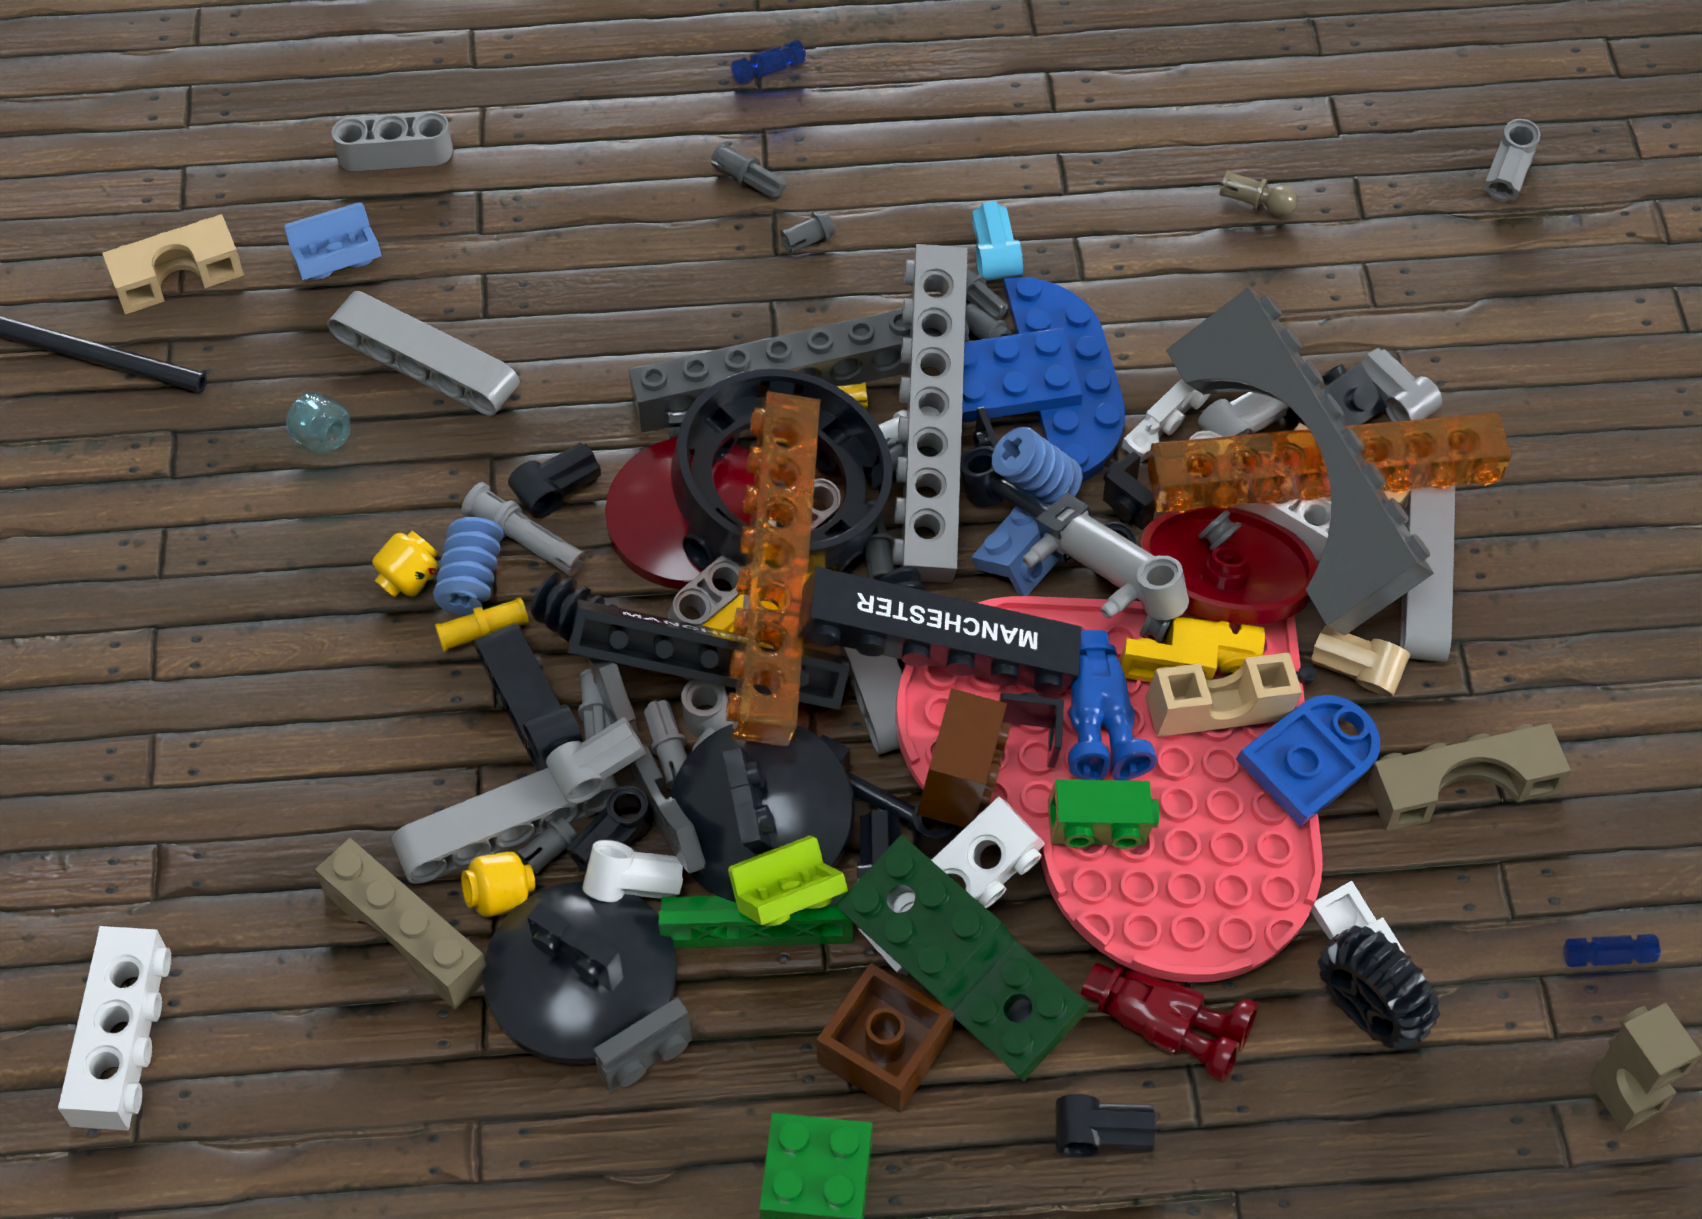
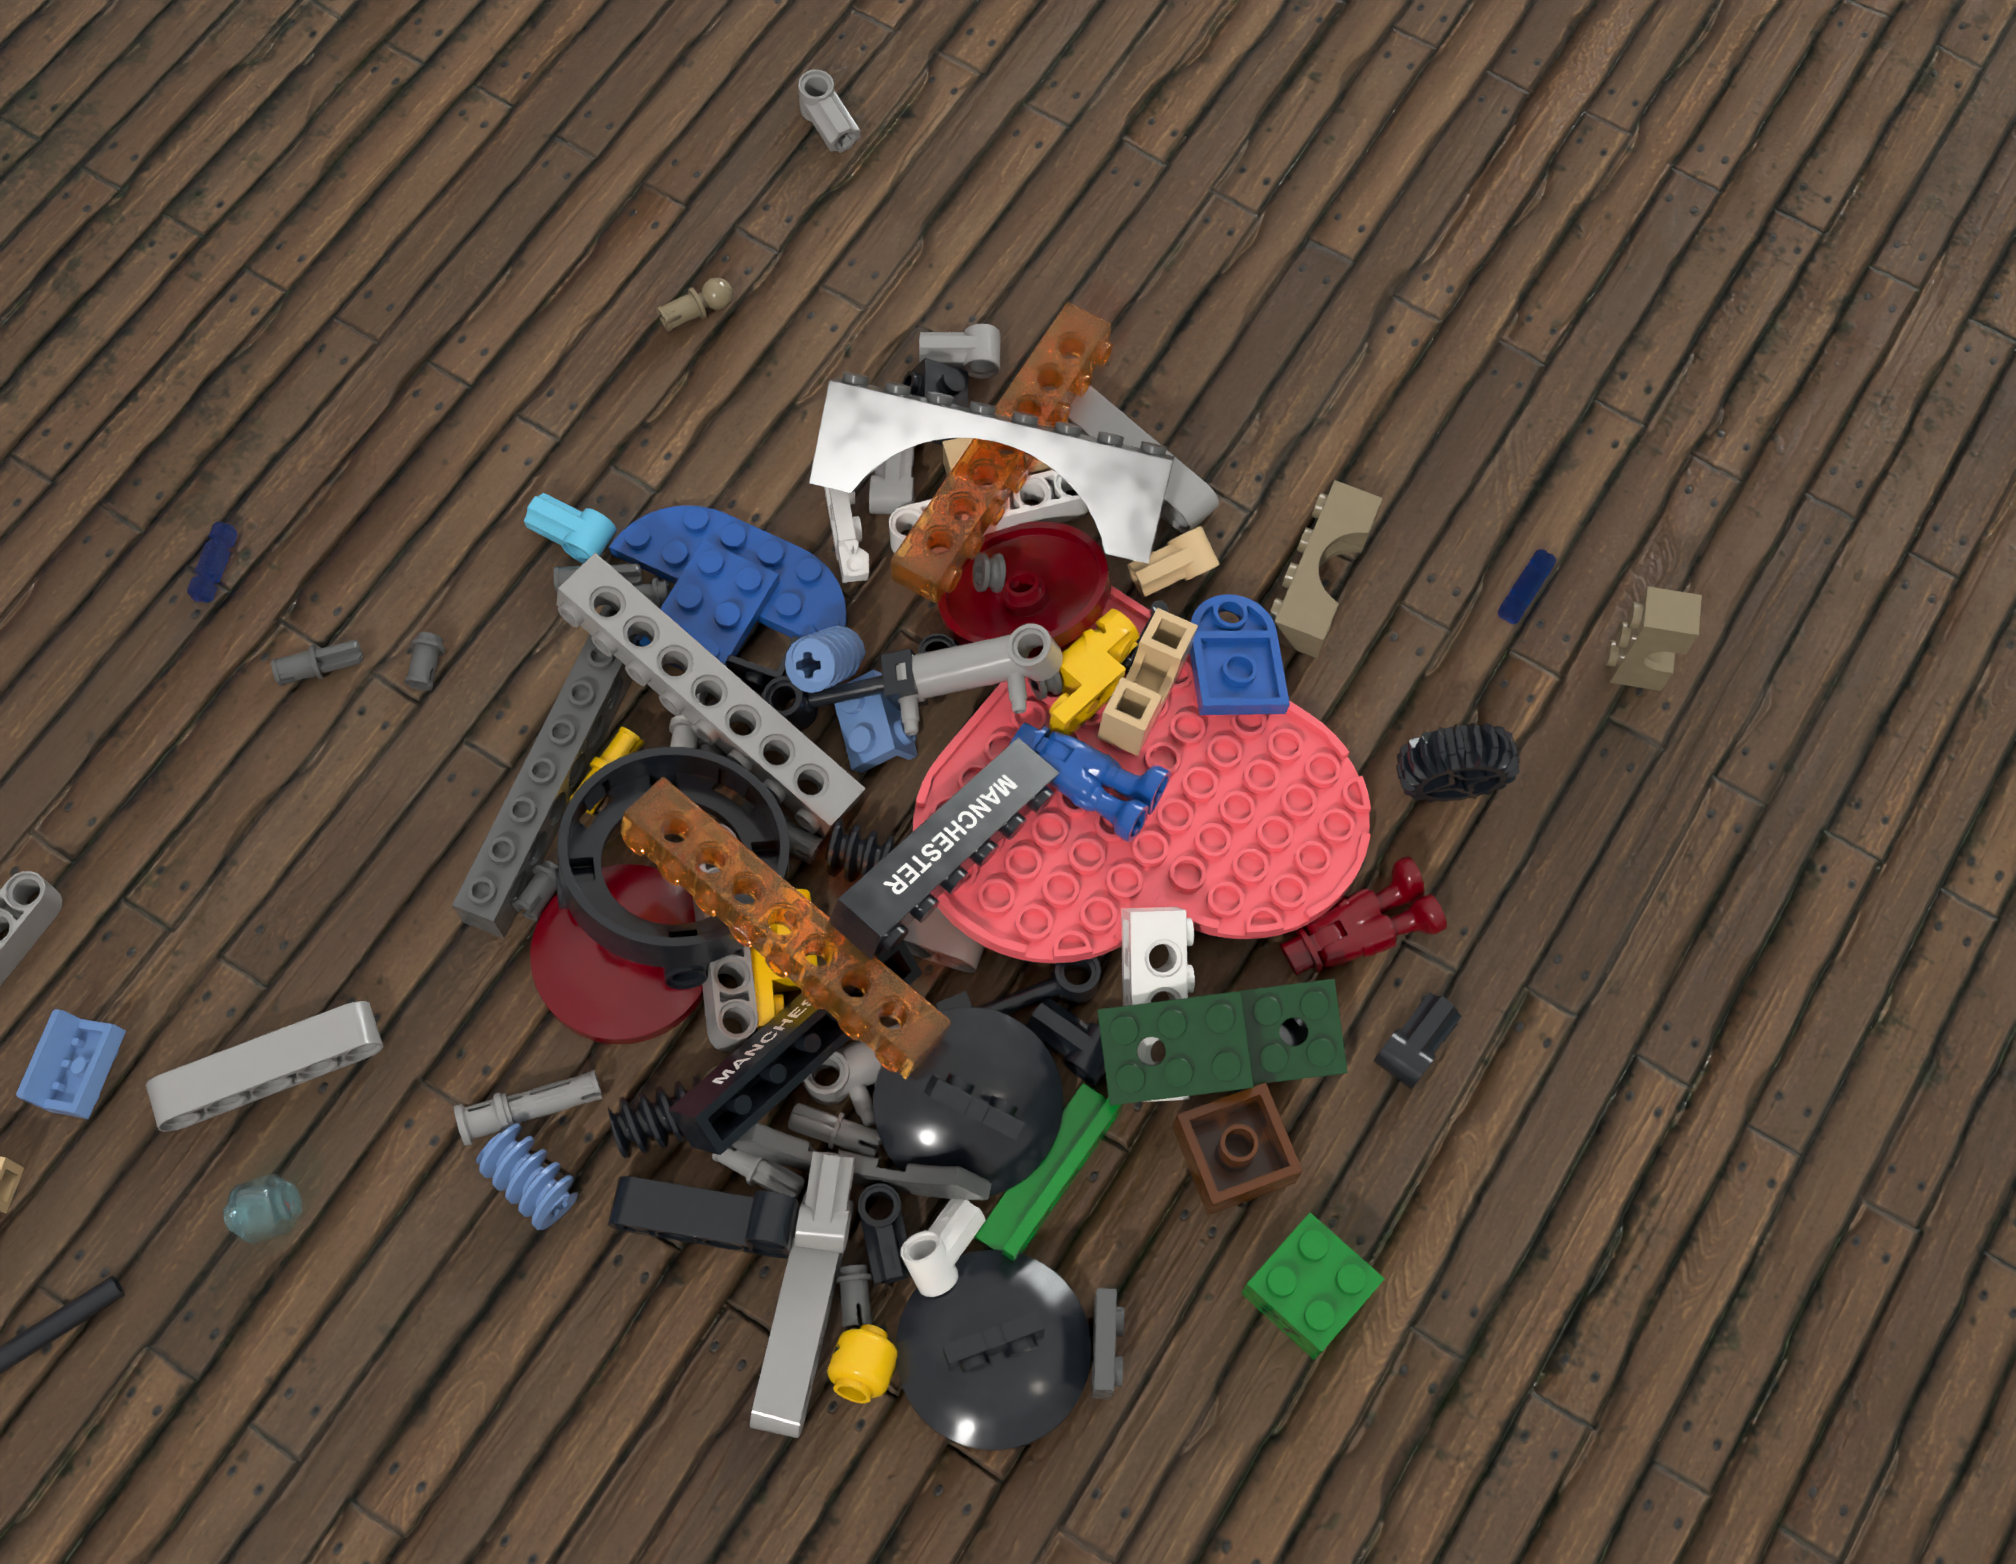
camera: 55 degrees left, 10 degrees up
dark tan arch [315,838,487,1010] -> none
yellow head [372,531,439,598] -> none
yellow pin [435,597,530,652] -> none
black piece [508,442,601,519] -> none
lime bracket [728,835,848,926] -> none
reddish brown brick [917,688,1011,828] -> none
black bracket [998,693,1064,768] -> none
green brick [1048,779,1160,849] -> none
black bracket [1103,452,1157,530] -> none
white slope [1311,881,1405,953] -> none

